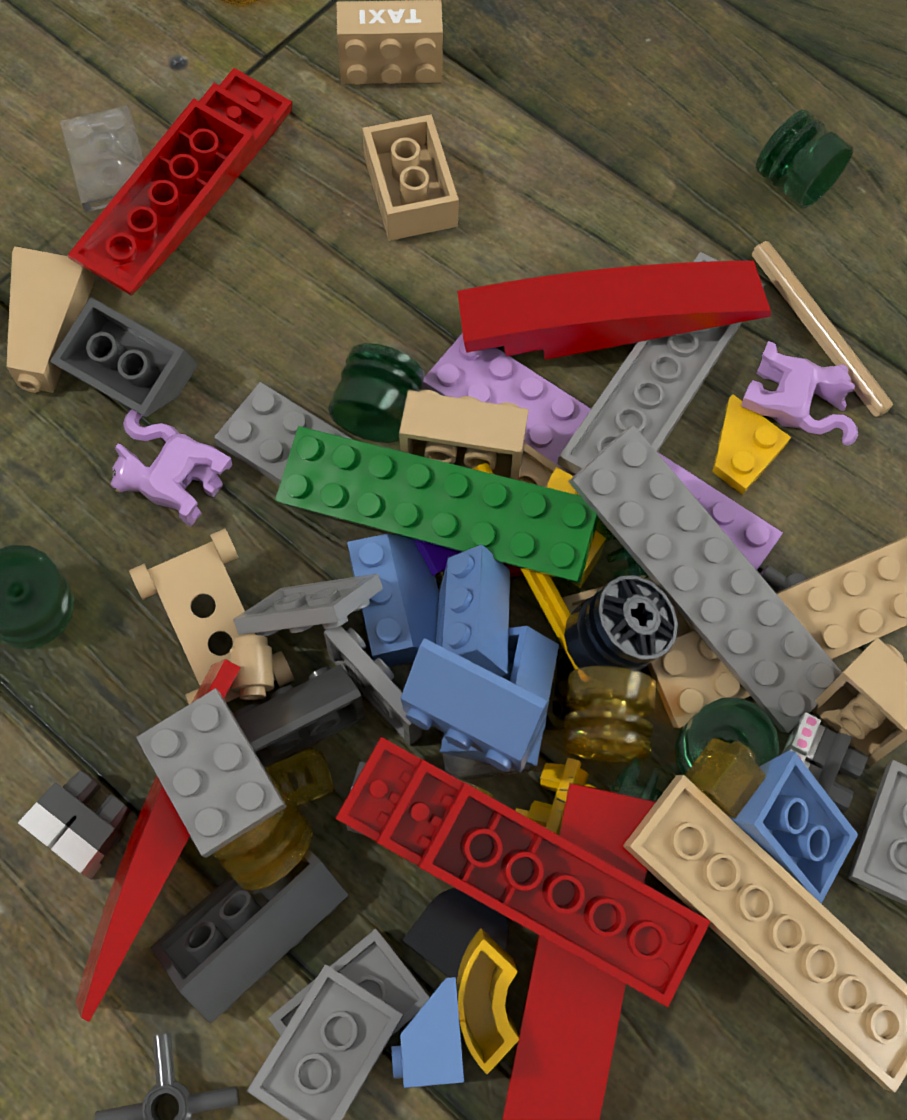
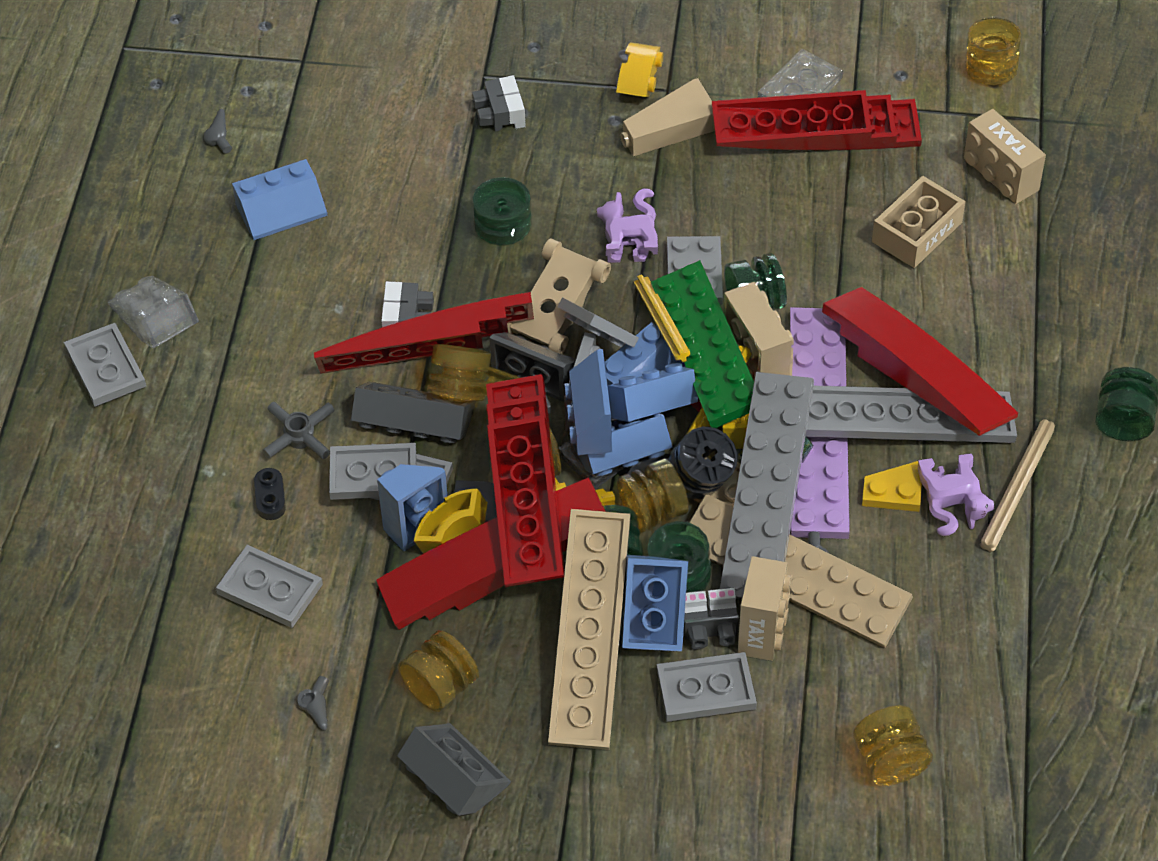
camera: 60 degrees right, 15 degrees down
dark grey slope [50,297,198,417] -> none
light grey plate [136,688,287,858] -> none
tan brick [230,635,274,700] -> none
clear yellow brick [685,738,766,819] -> none
none -> yellow axle [634,274,690,362]

